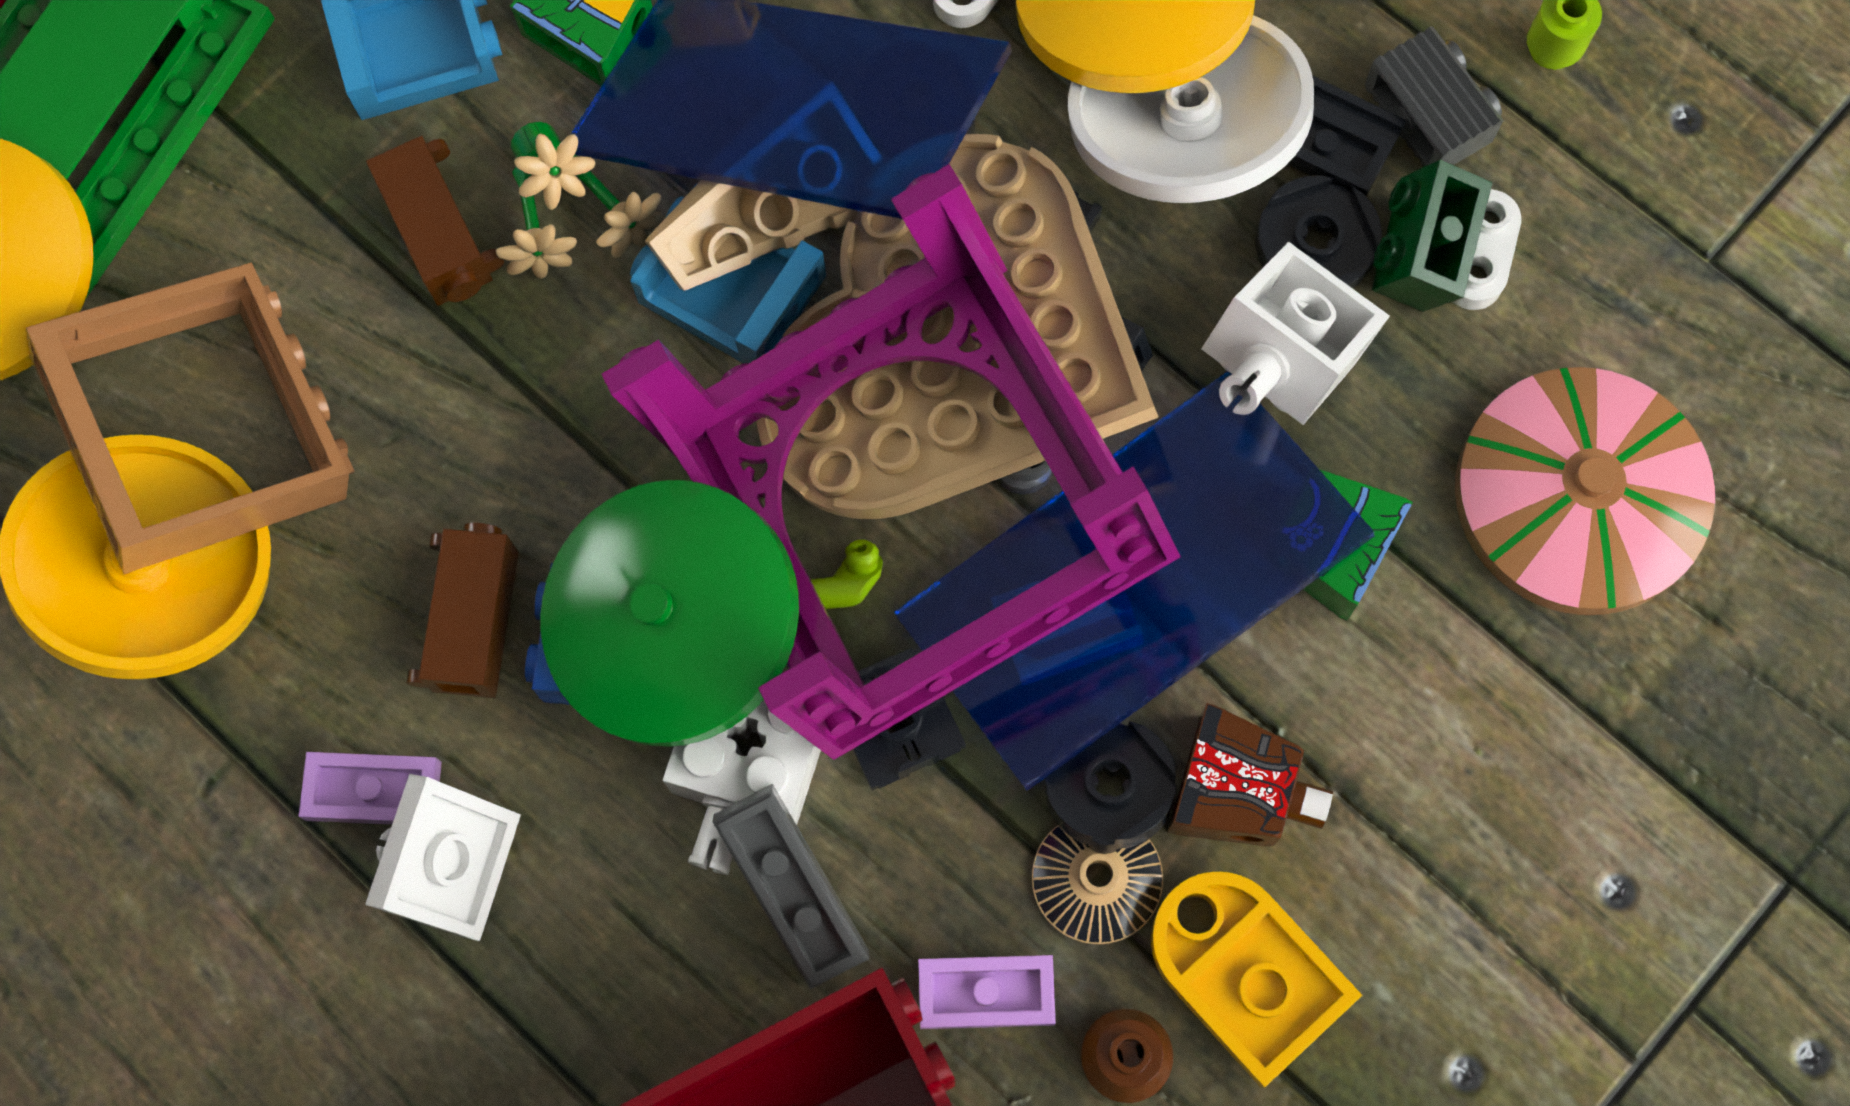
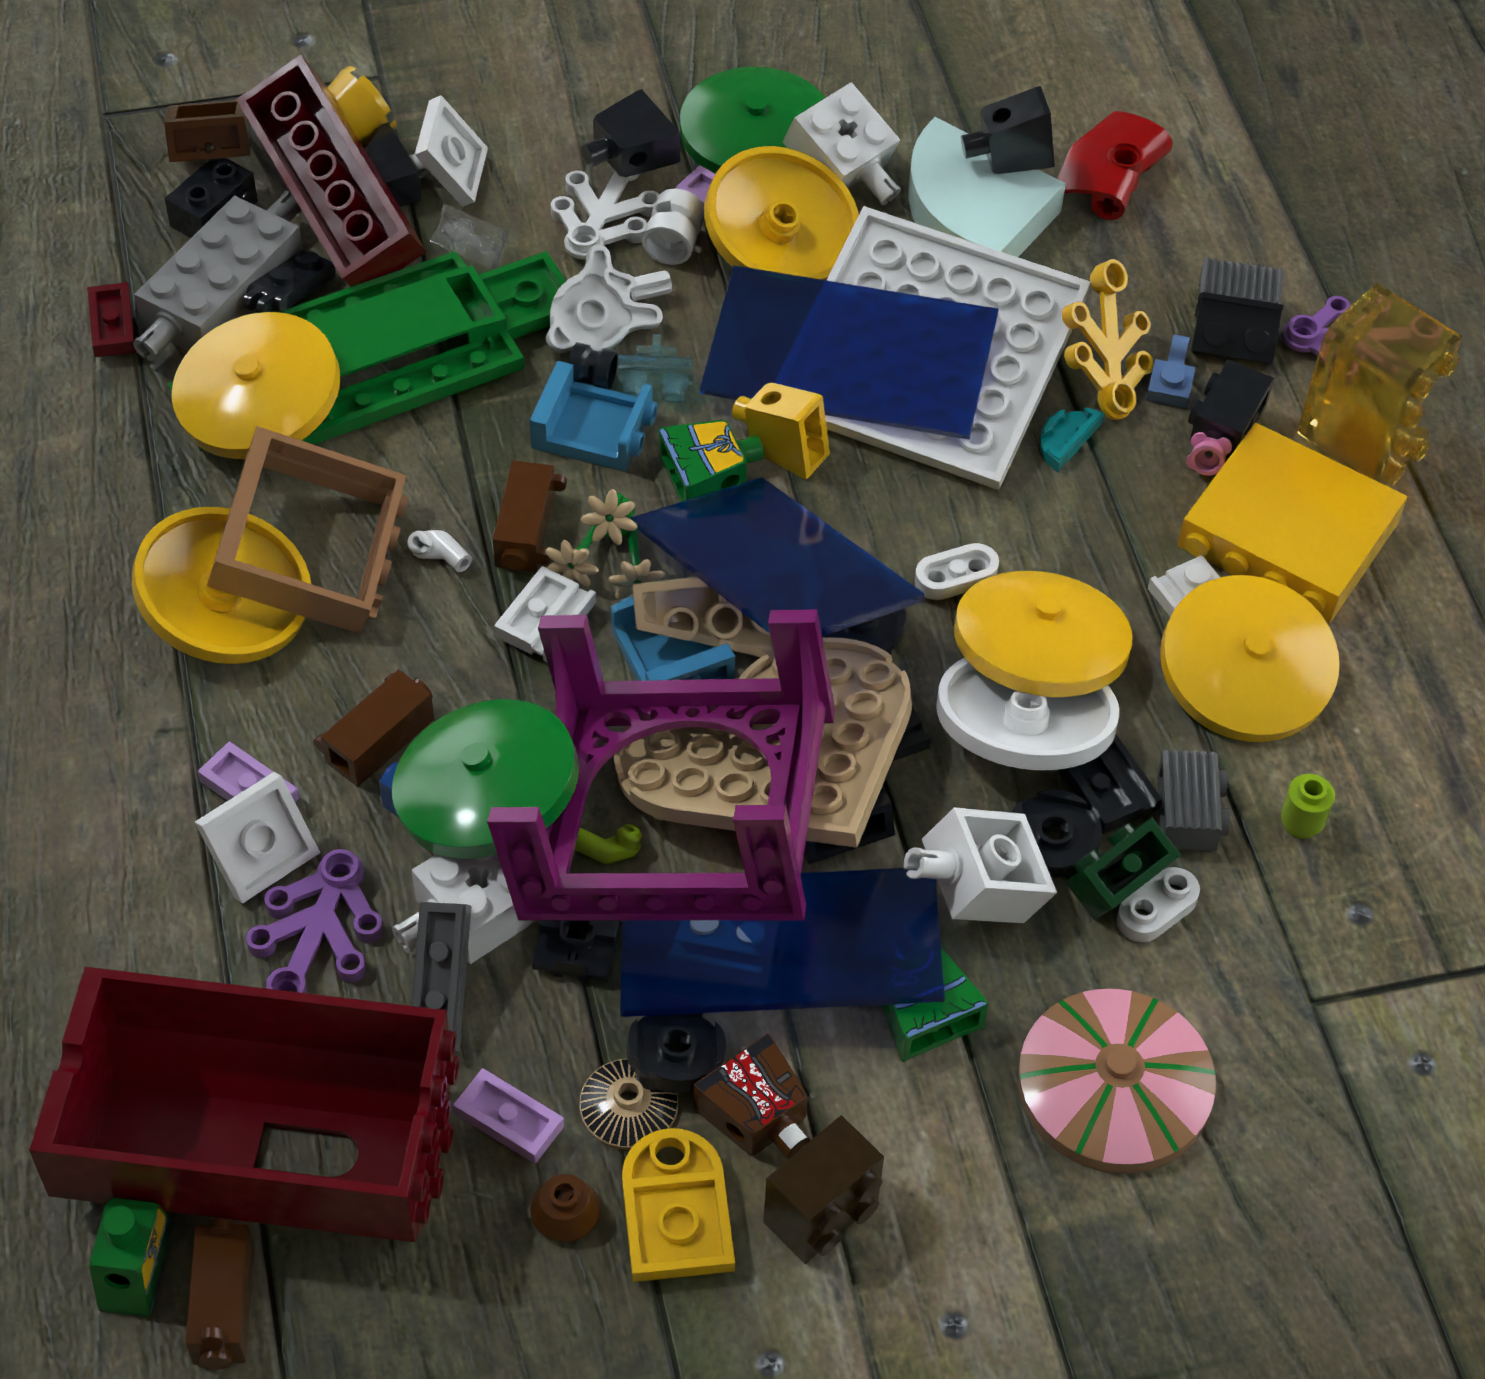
camera: 30 degrees right, 20 degrees down
none -> medium lavender plant [246,849,383,993]
none -> white arm [407,530,472,572]
none -> white plate [494,566,596,662]
none -> dark brown brick [763,1115,884,1264]

